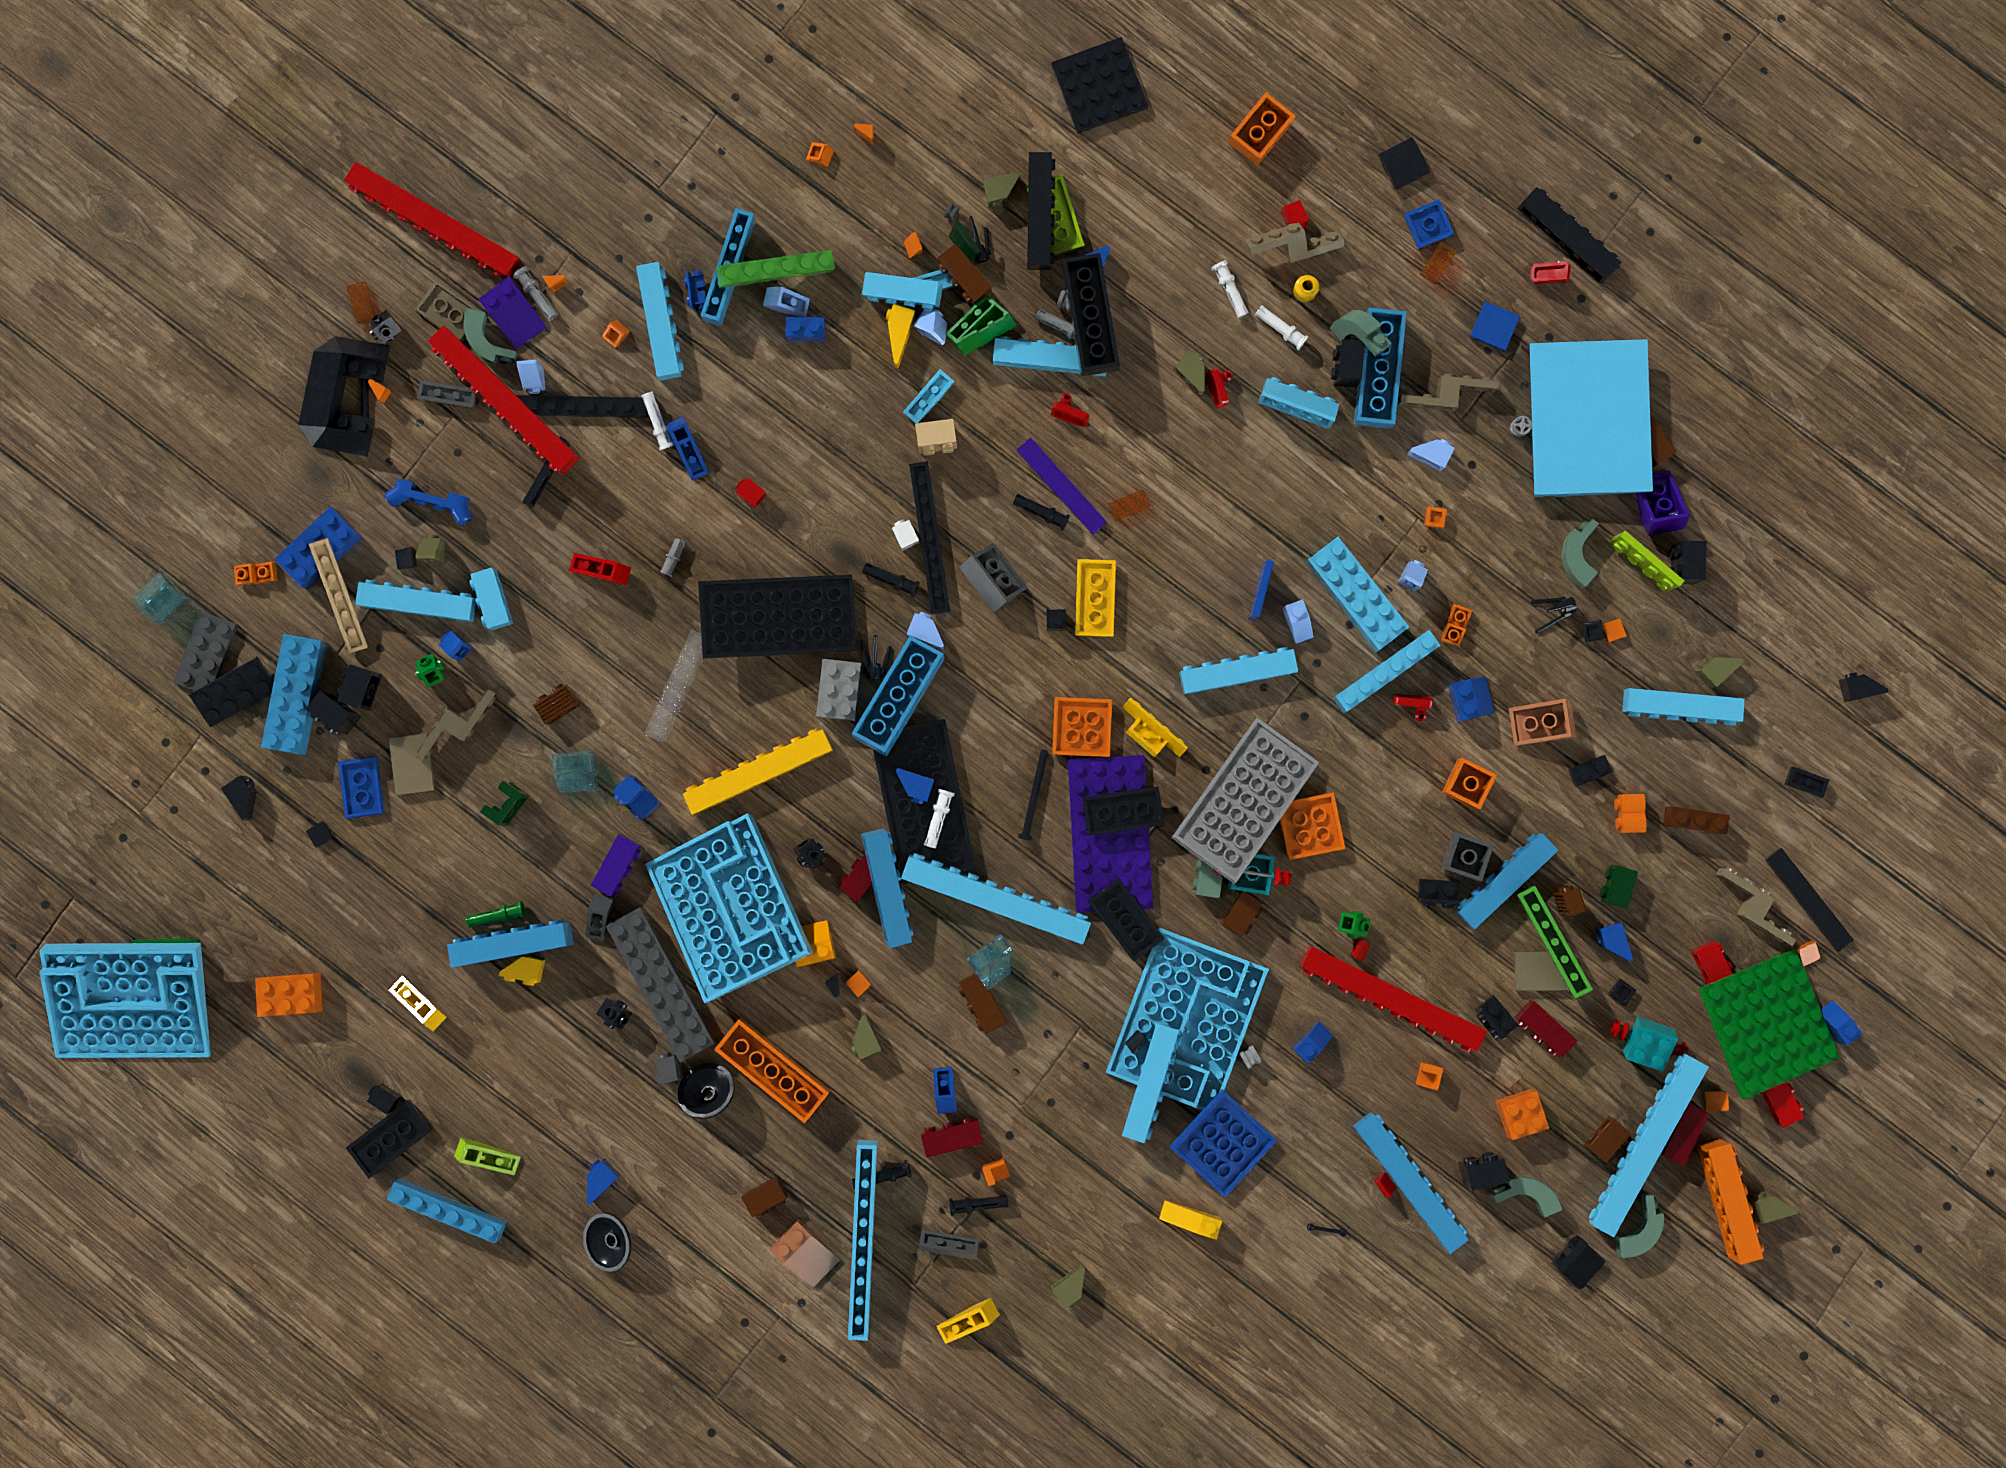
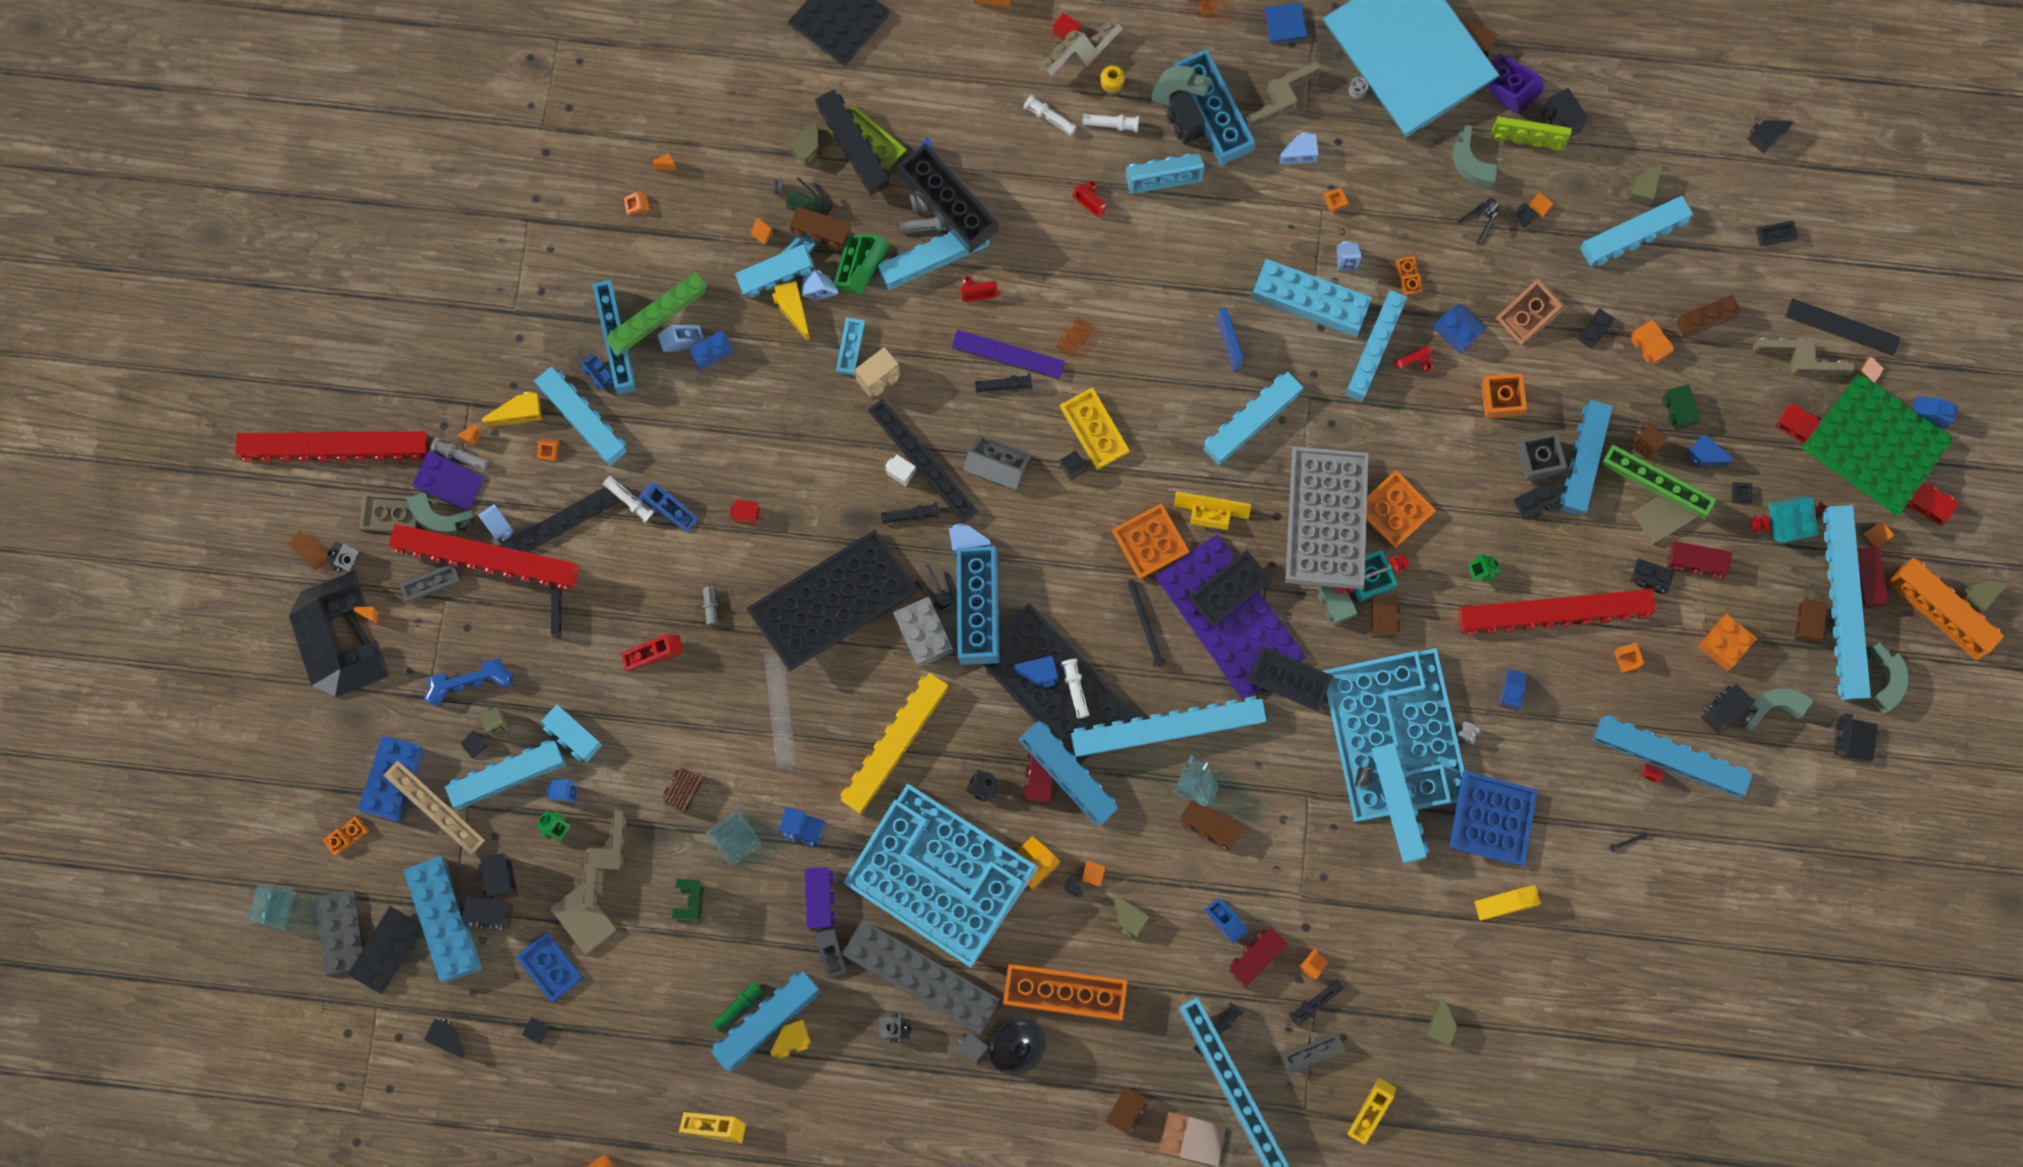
camera: 30 degrees left, 10 degrees down
olive slope [1173,350,1205,397] -> none
light blue slope [1282,600,1314,644] -> none
red slope [1350,939,1370,961] -> none
none -> yellow slope [482,391,542,427]

